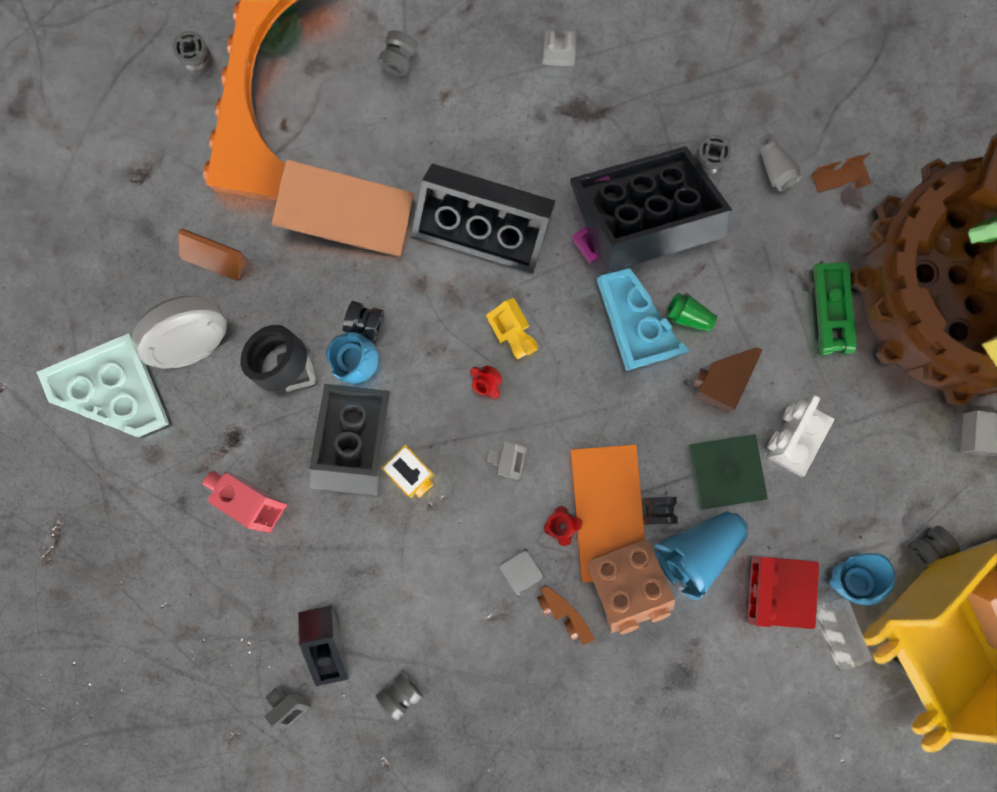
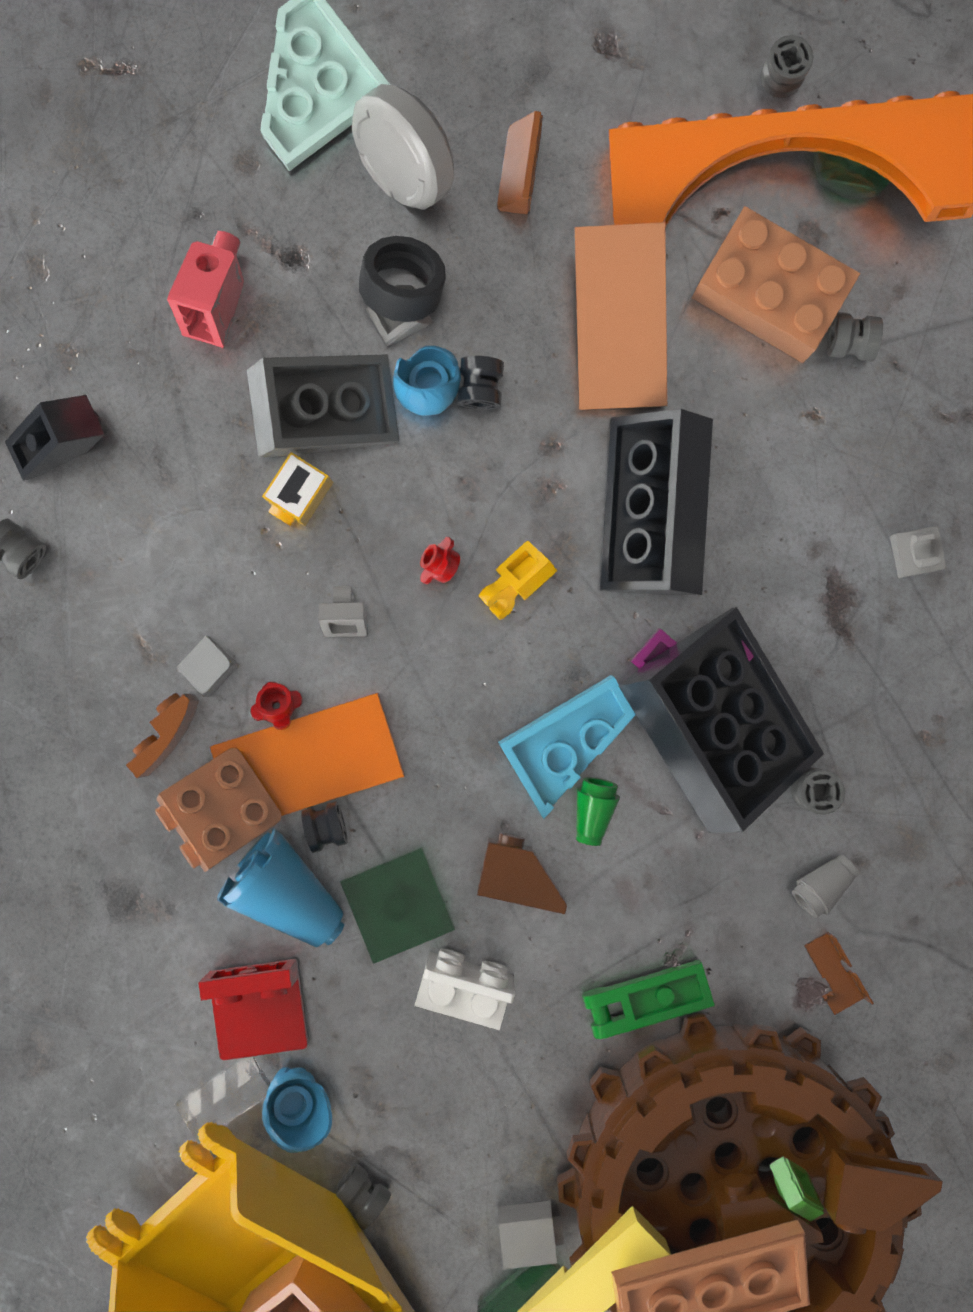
camera: 85 degrees right, 5 degrees up
none -> nougat brick [692,206,861,363]

